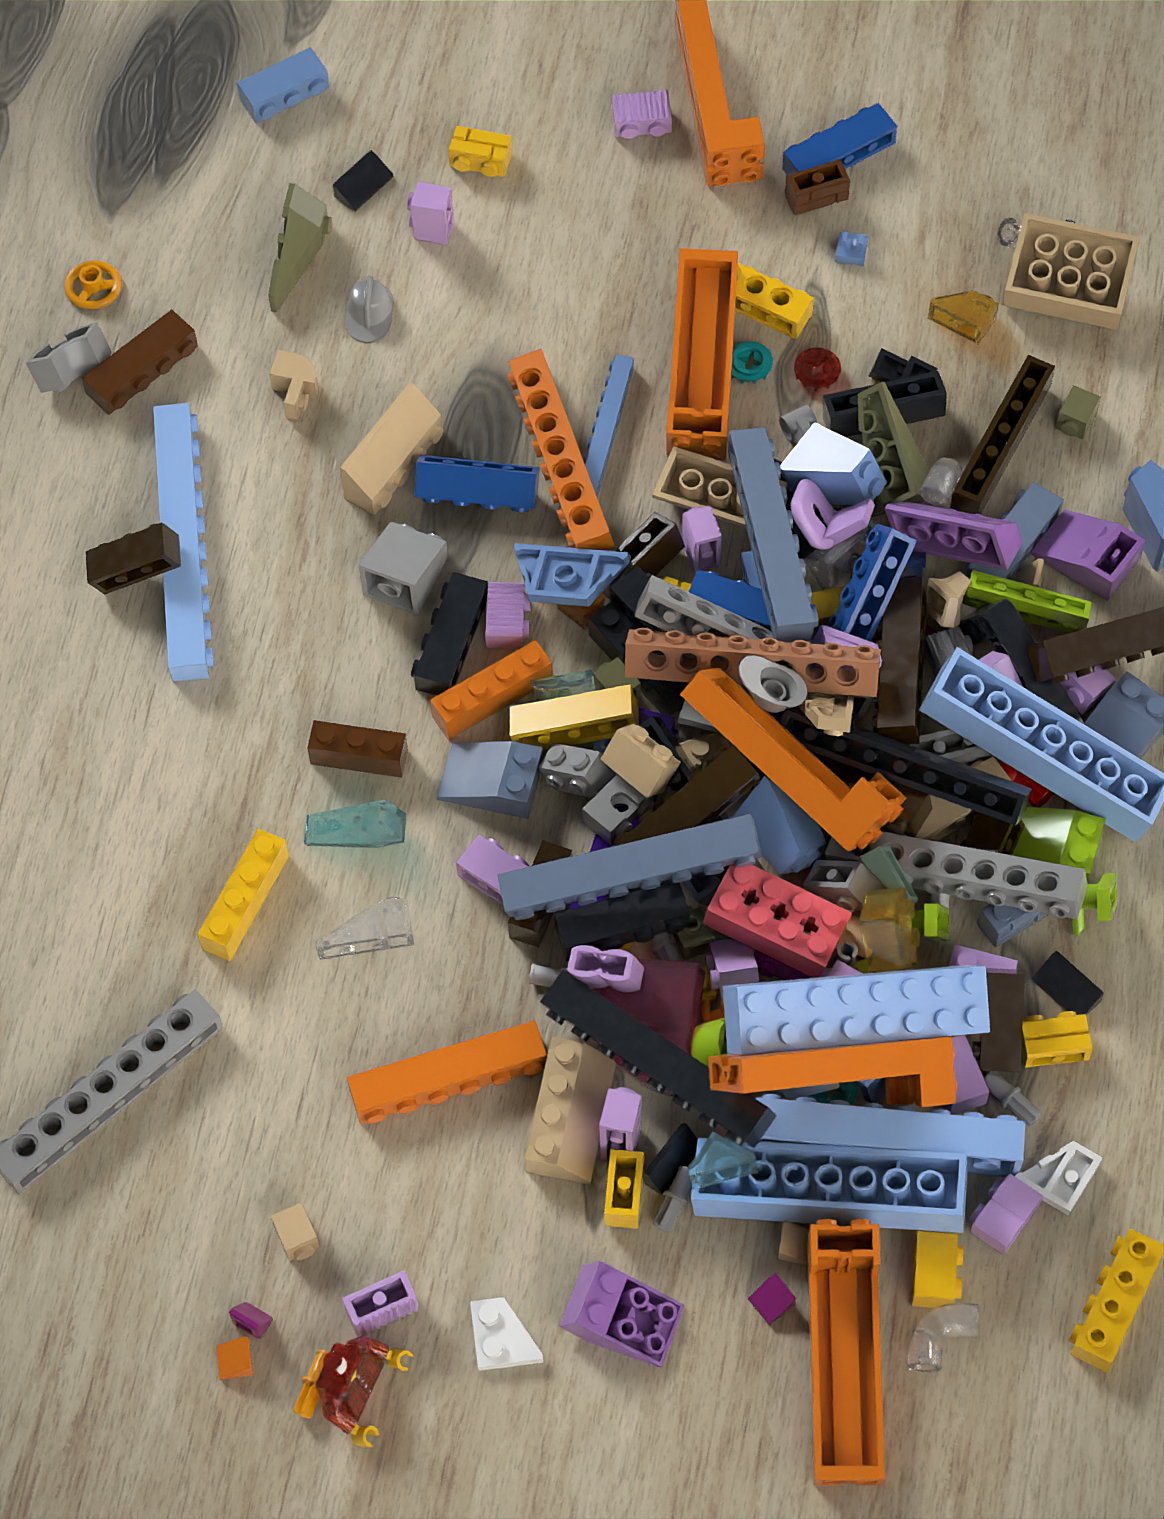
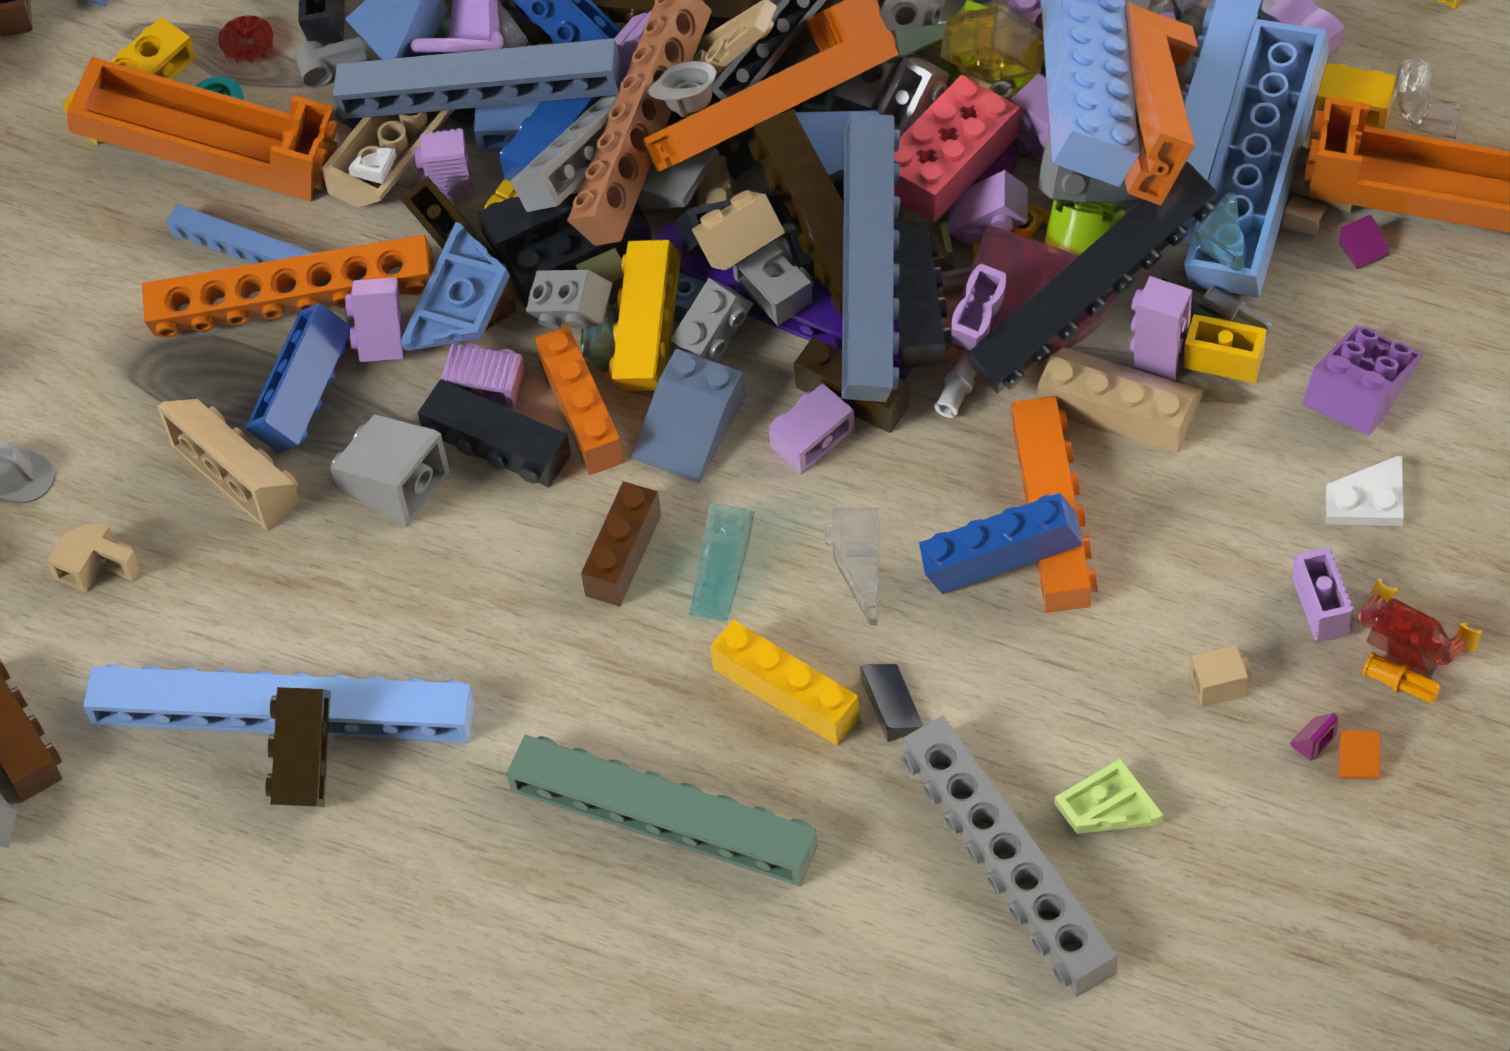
camera: 75 degrees left, 5 degrees down
none -> lavender brick [345,277,405,362]
none -> white tile [348,148,397,184]
none -> sand green brick [506,734,818,887]
none -> light grey brick [526,270,613,329]
none -> black slope [860,664,923,742]
none -> blue brick [919,493,1083,594]
none -> yellowish green wing [1055,759,1163,834]

